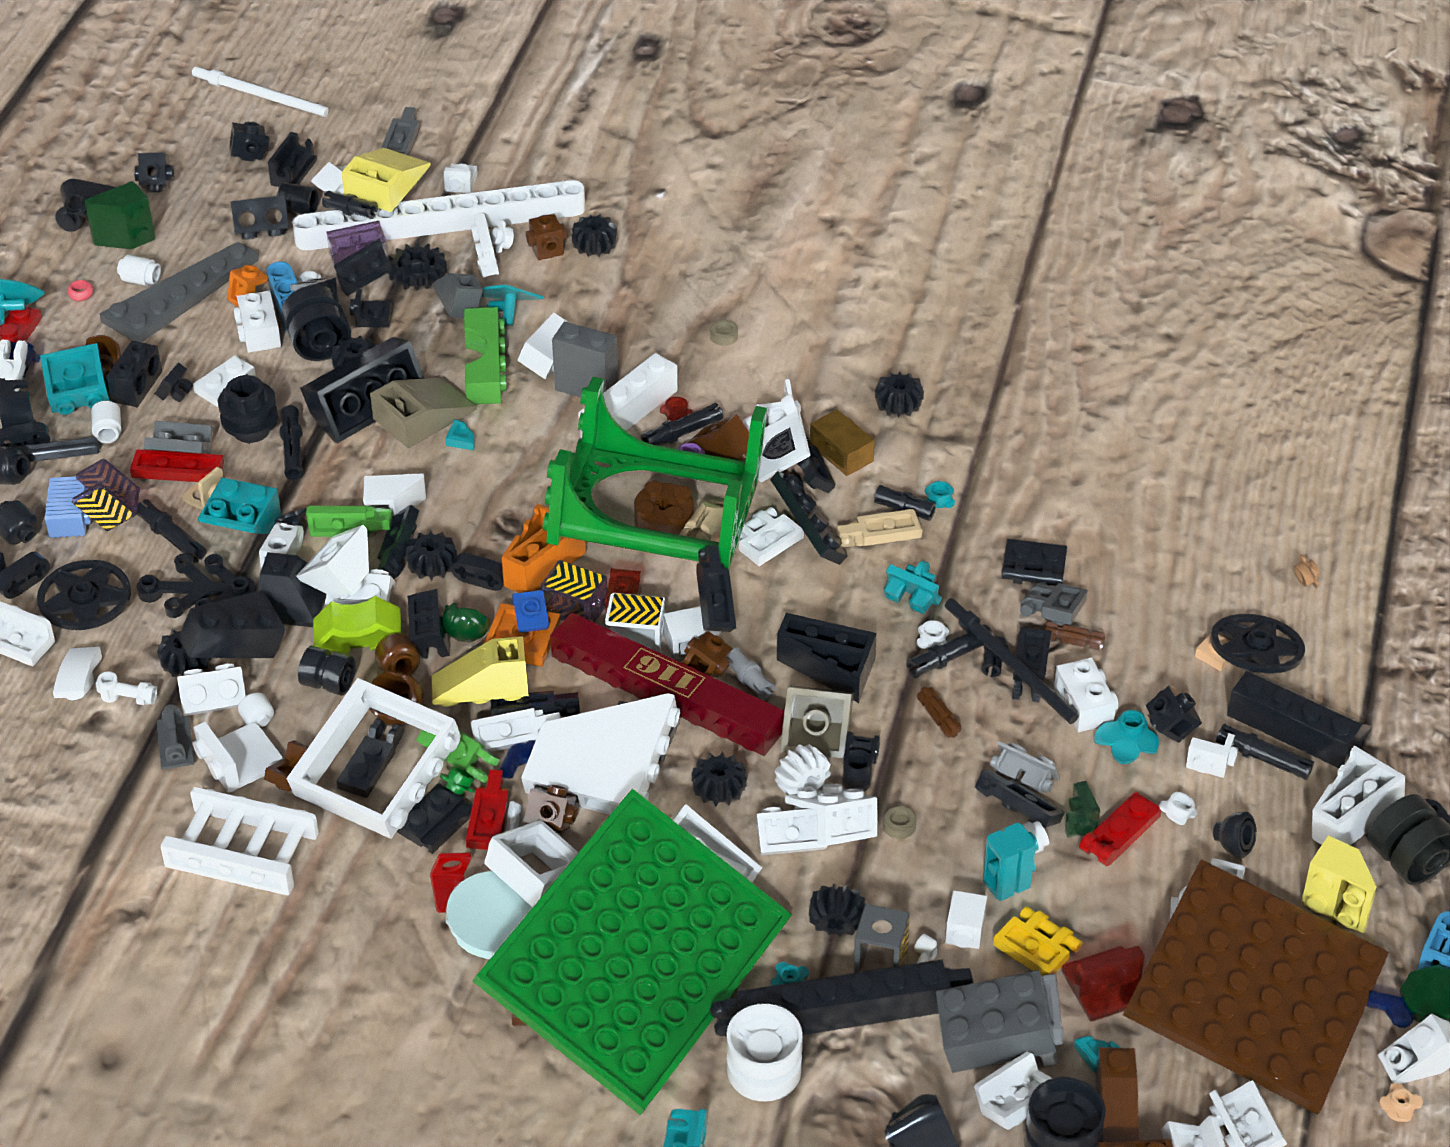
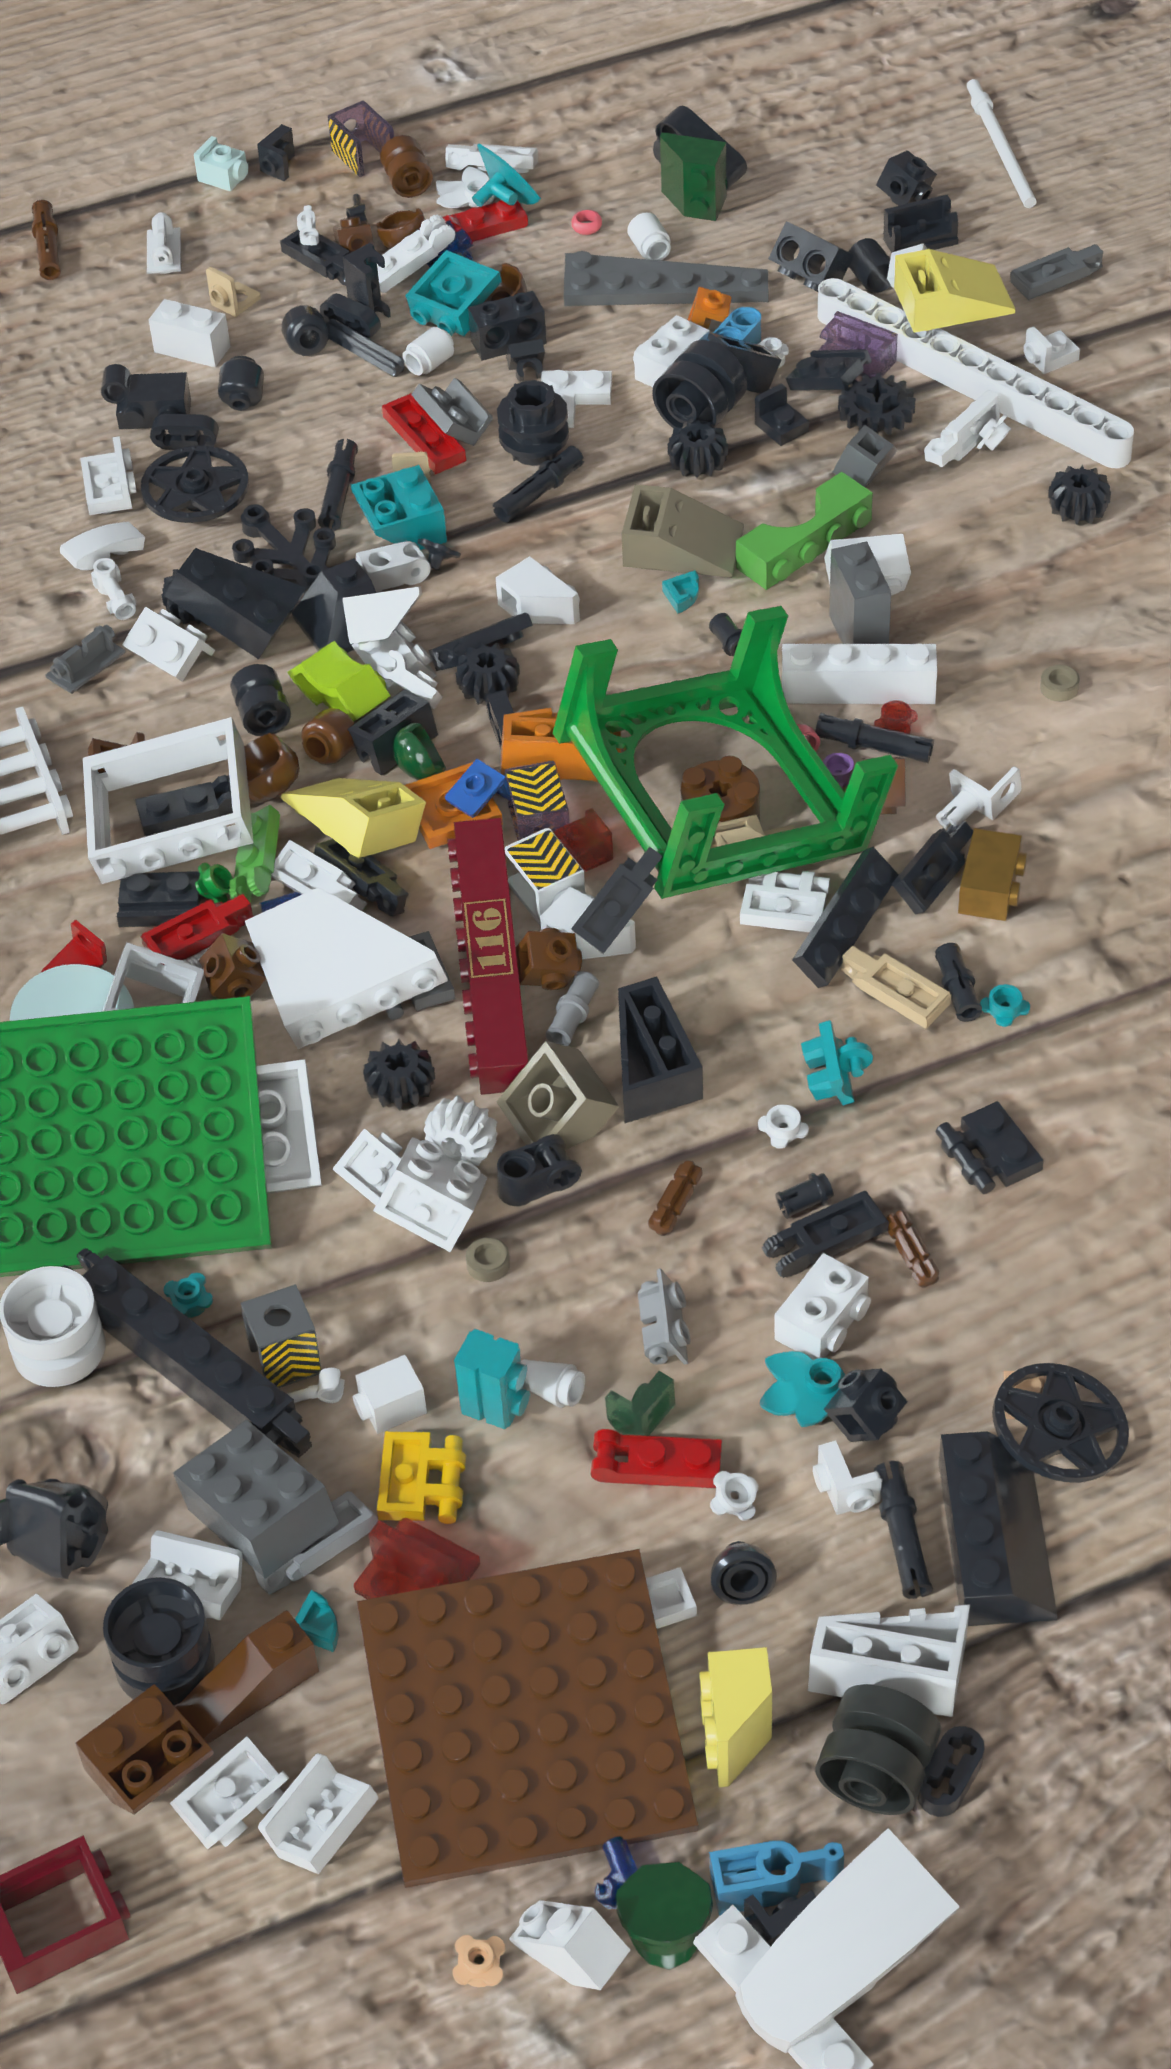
camera: 55 degrees right, 5 degrees up
medium blue brick [45,476,94,539] -> none
piece [72,459,140,532] -> none
black brick [134,153,174,193] -> none
white bracket [193,722,283,793] -> none
white piece [238,692,274,727] -> none
black slope [300,337,424,443] -> none
bright green hinge [306,506,393,537] -> none
black pin [322,190,378,219] -> none
teal shield [481,285,544,326] -> none
reddish brown brick [526,213,567,261] -> none
white flag [742,394,811,482] -> none
black gear [808,883,865,937] -> none
black gear [875,371,924,418] -> none
black pin [906,624,993,678] -> none
black bar [944,598,1079,724] -> none
black hinge [975,769,1065,828] -> none
dark grey plate [1020,582,1088,625] -> none
none -> white plate [377,650,442,709]
none -> black pin [709,613,742,656]

